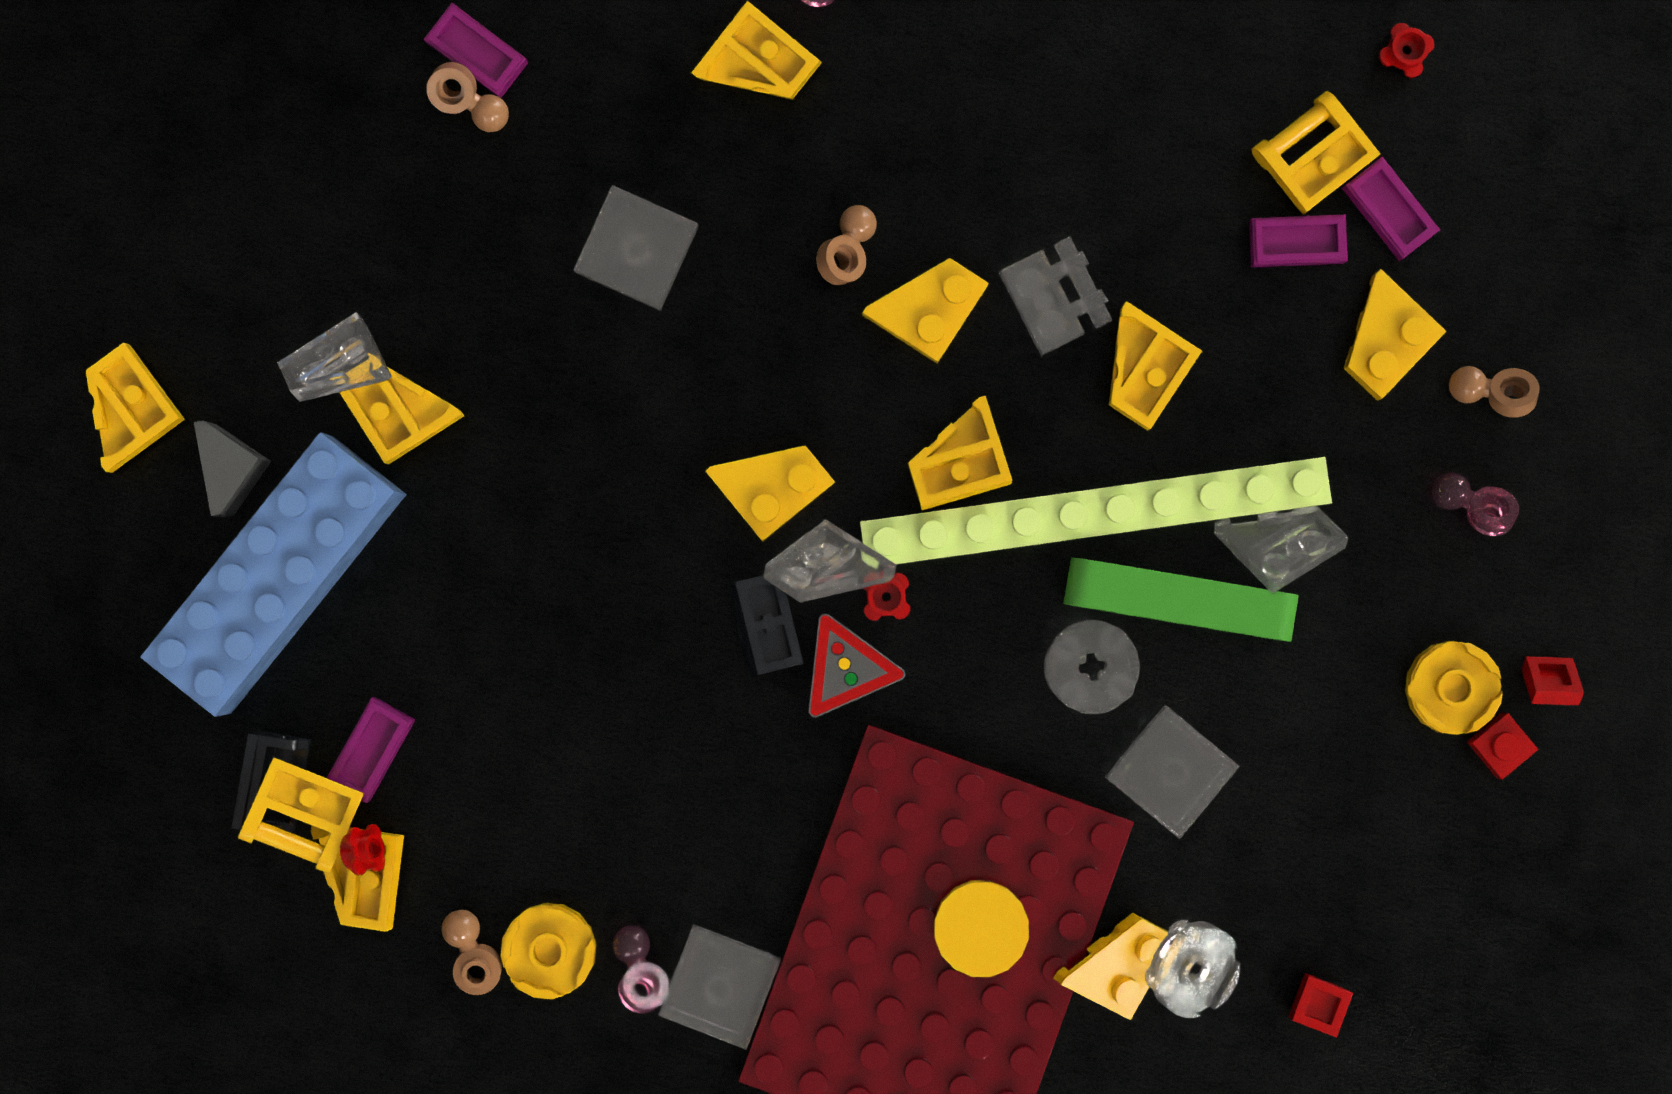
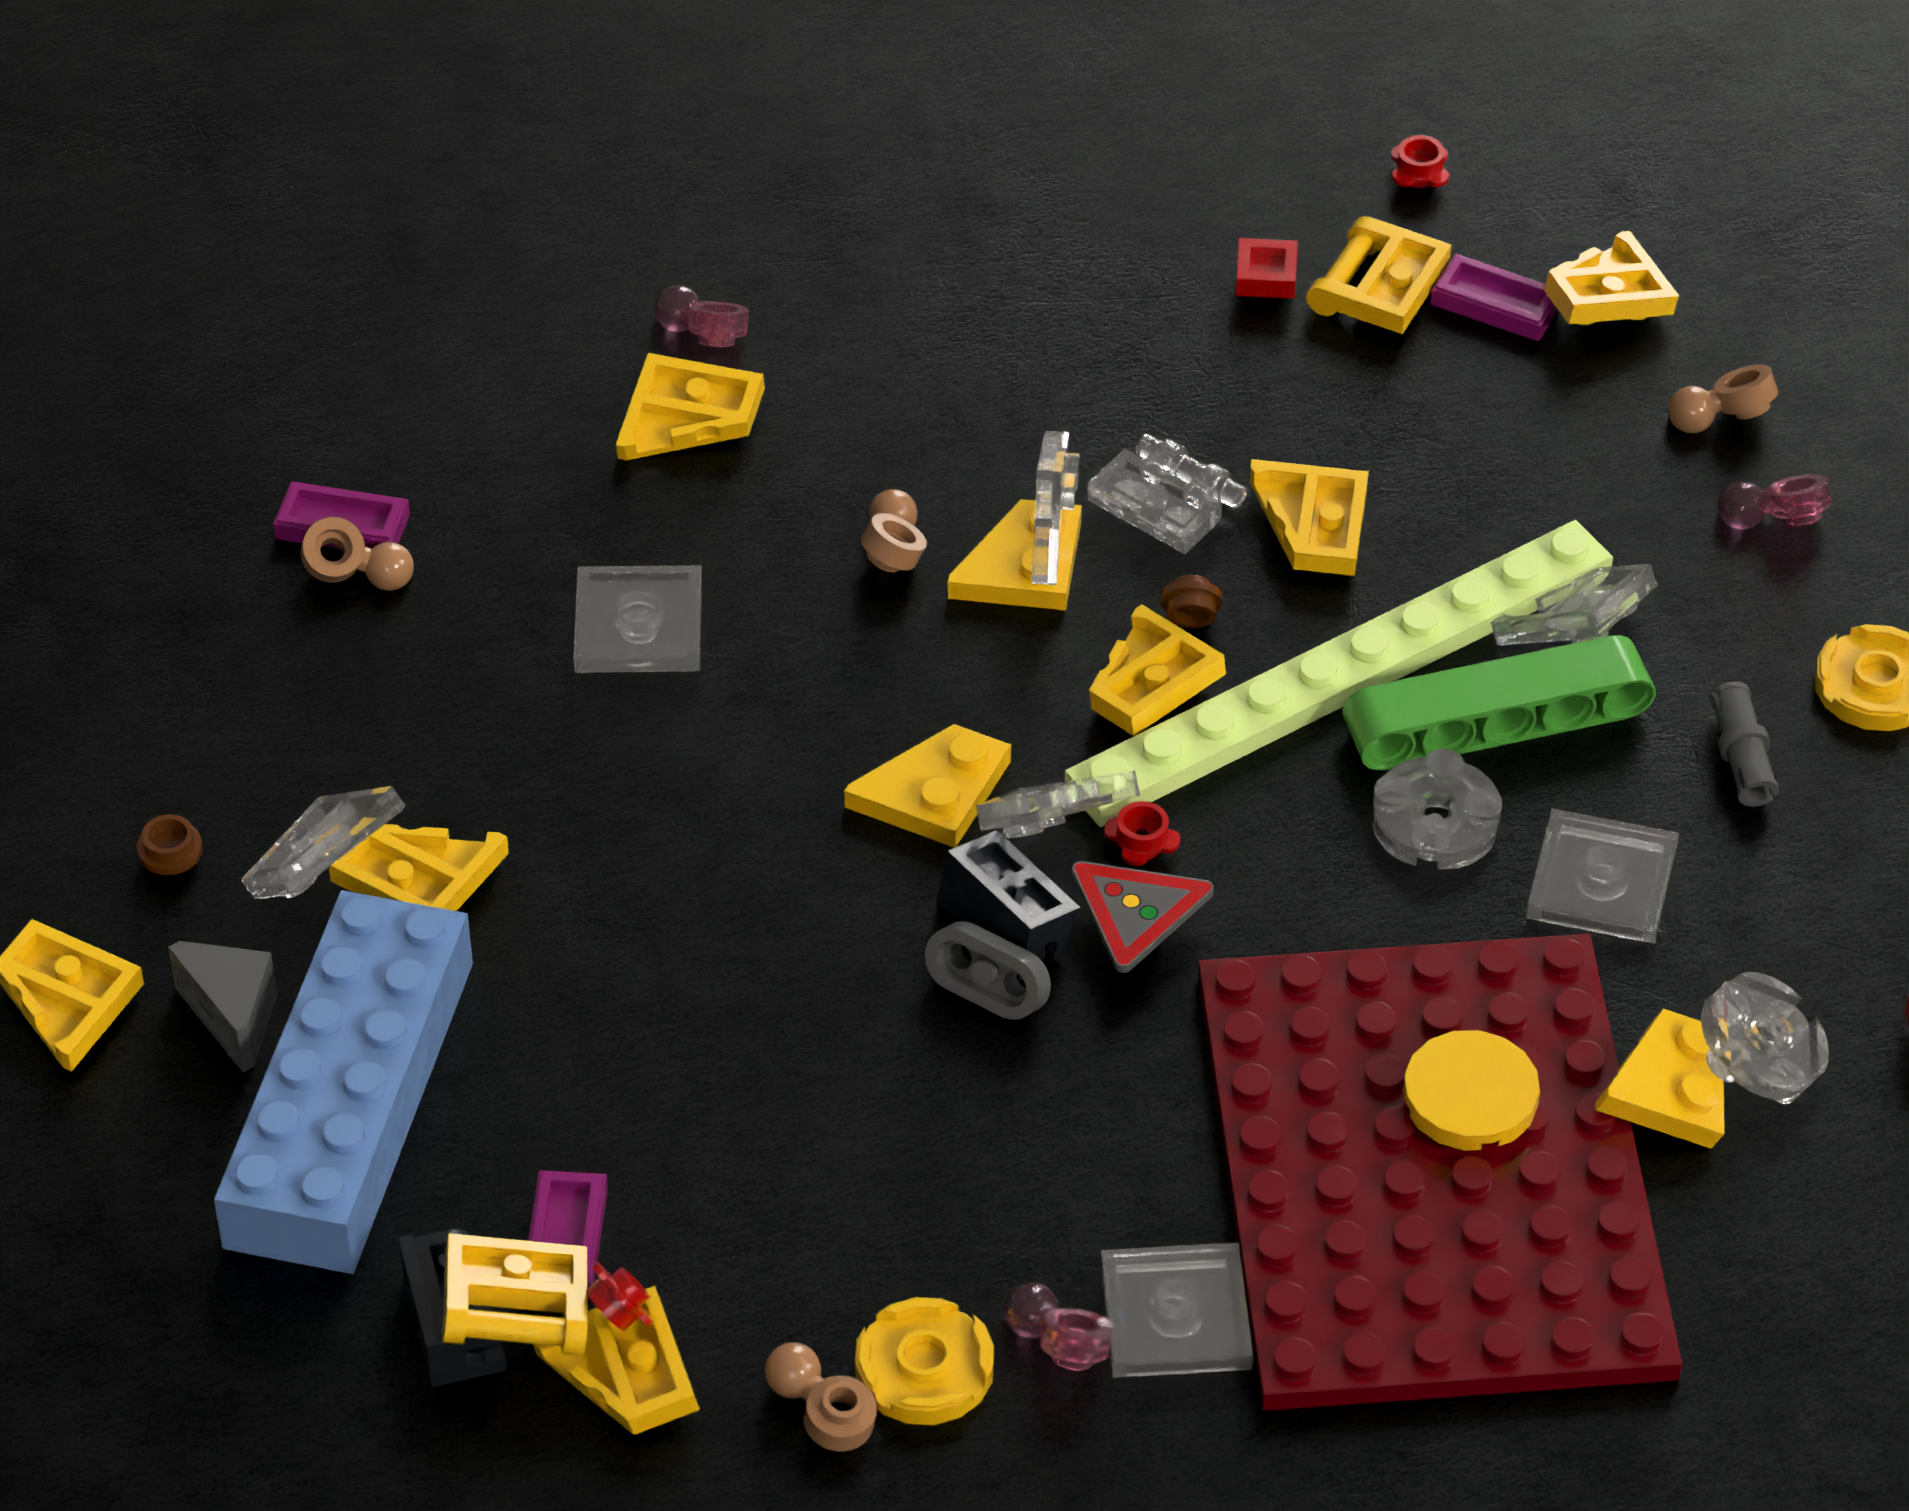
camera: 25 degrees left, 40 degrees down
magenta tile [1249,214,1348,267] -> none
yellow wing [1344,269,1446,401] -> none
none -> reddish brown plate [137,814,203,875]
none -> dark grey plate [925,921,1051,1020]
none -> clear wing [1032,431,1080,585]
none -> reddish brown plate [1160,575,1223,628]
none -> red plate [1236,238,1298,298]
none -> yellow wing [1544,231,1679,325]
none -> dark grey pin [1710,681,1779,807]

